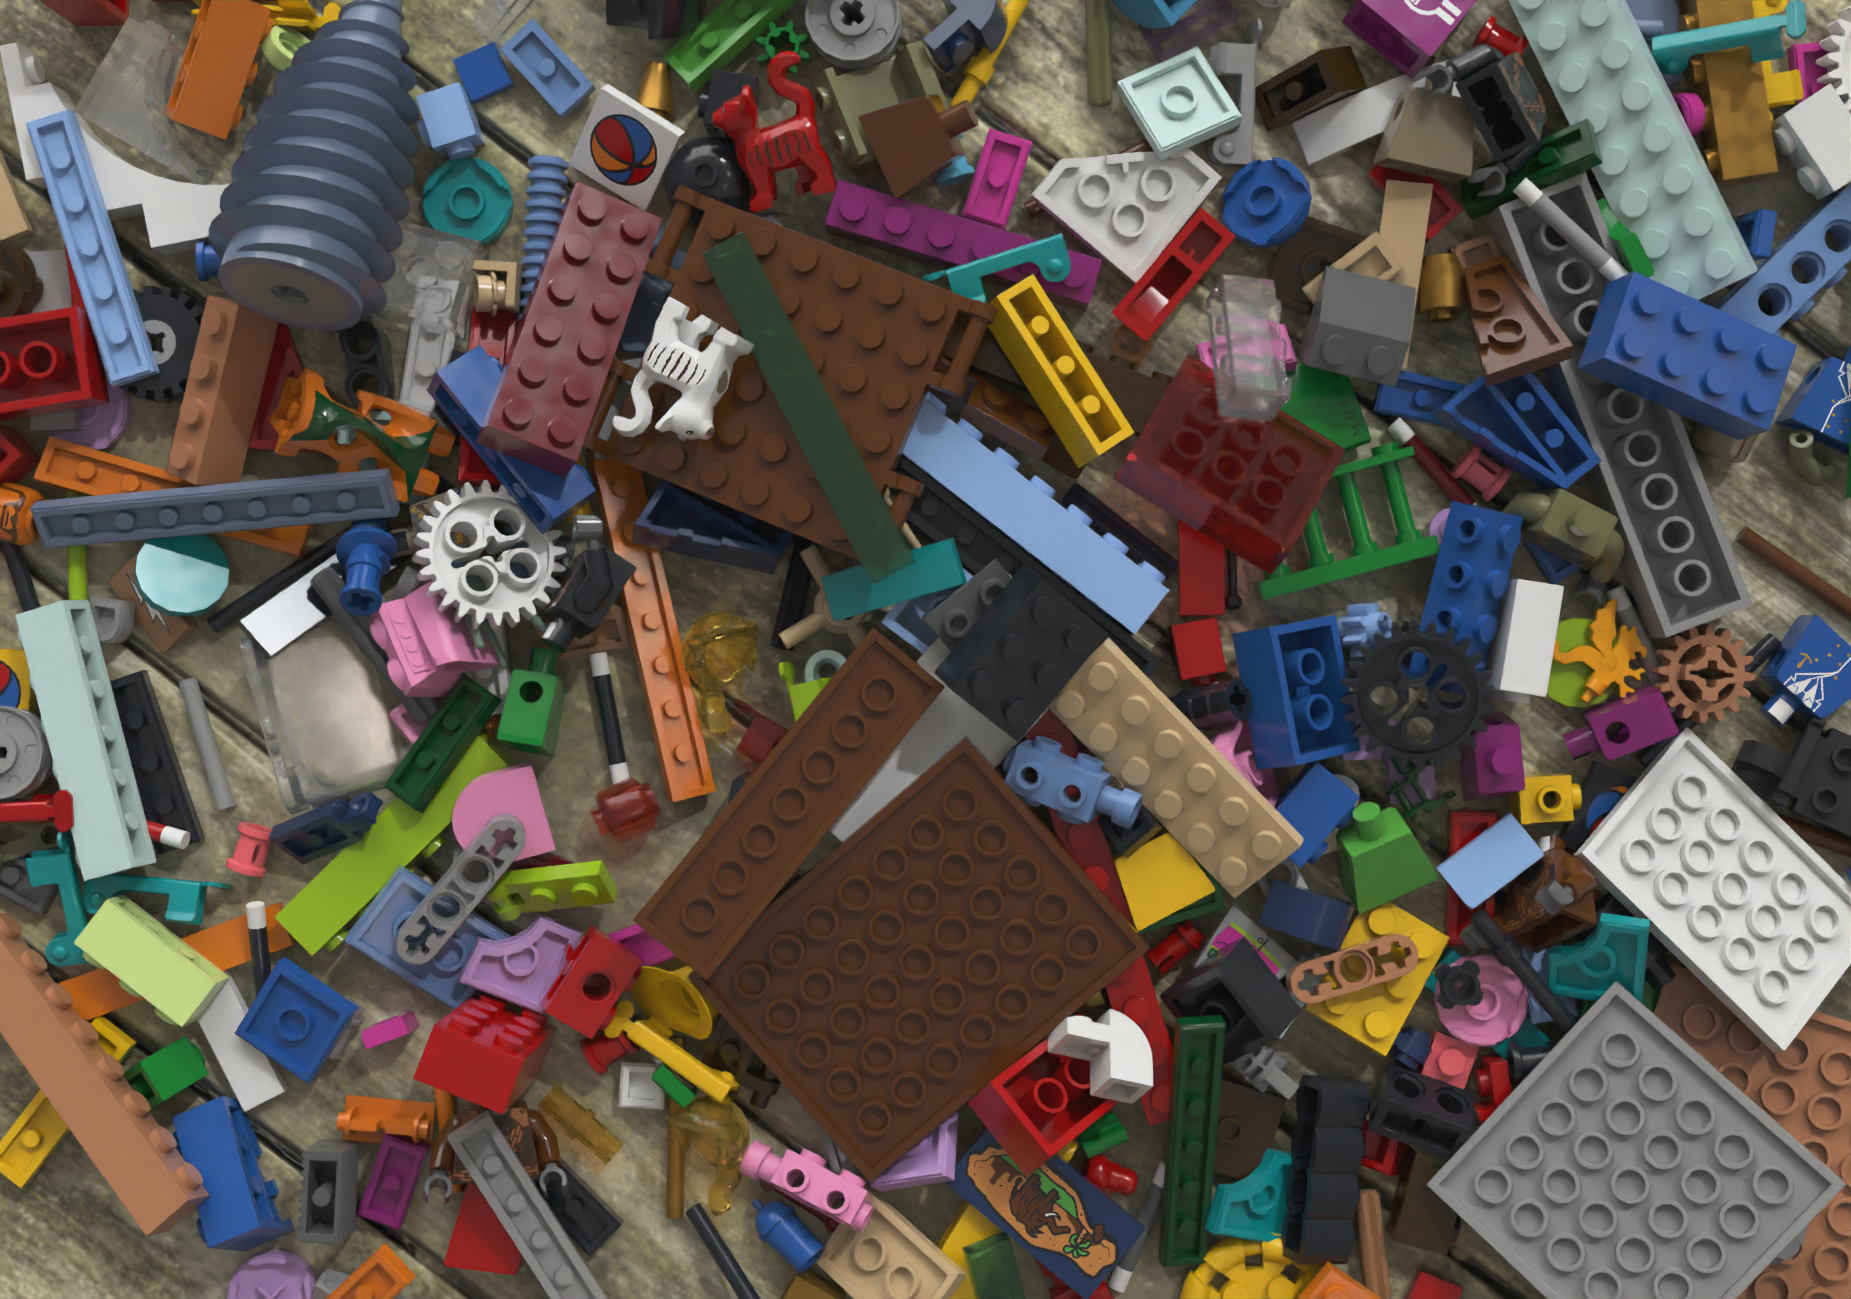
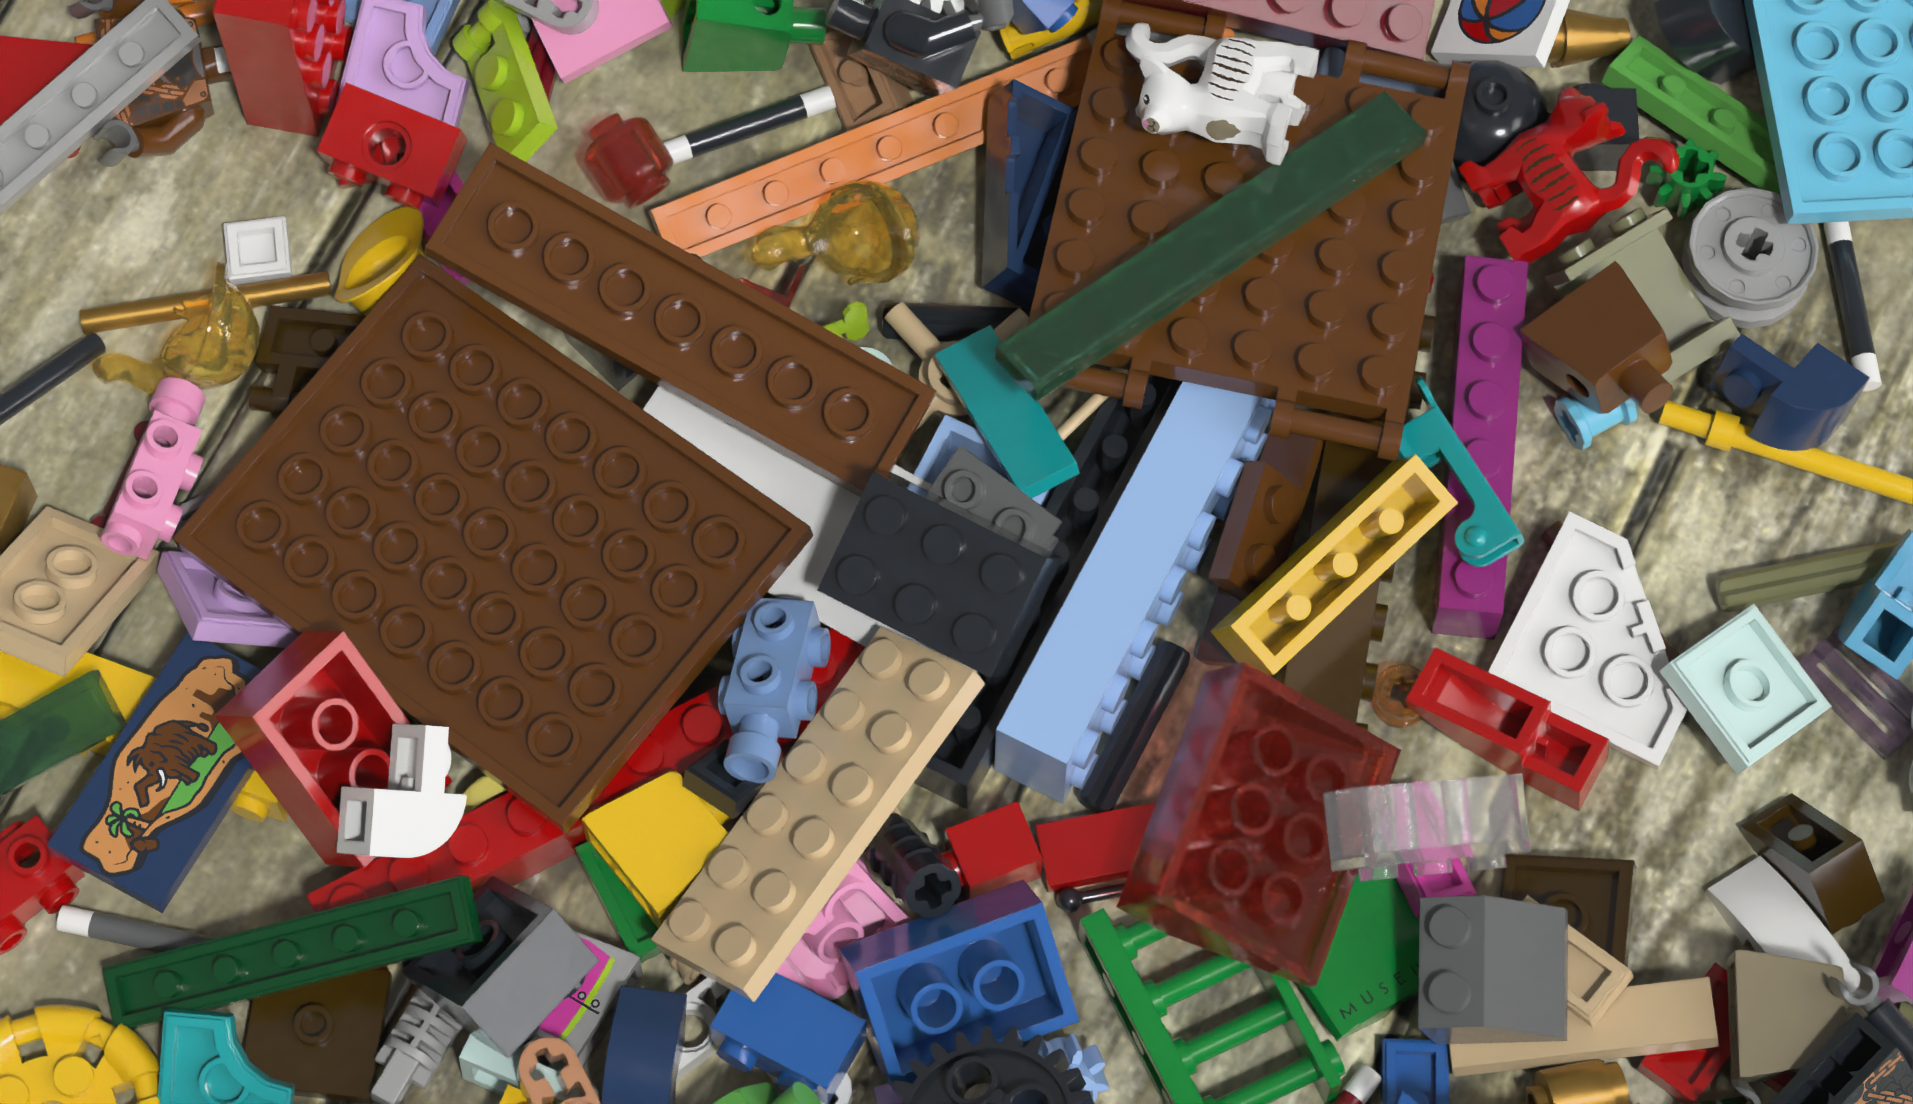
camera: 75 degrees right, 20 degrees down
black plate [535,1158,624,1256] -> none
clear yellow pin [538,1083,625,1165] -> none
red bush [580,1030,640,1076] -> none
yellow piece [604,1000,740,1104] -> none
green tile [651,1062,698,1108] -> none
blue piece [751,1198,826,1274] -> none
dark pink plate [962,128,1033,230] -> none
green plate [1077,1113,1129,1159] -> none
red piece [1080,1153,1138,1196] -> none
red pin [1146,919,1206,975] -> none
light grey piece [1207,19,1263,167] -> none
blue tile [1221,157,1312,248] -> none

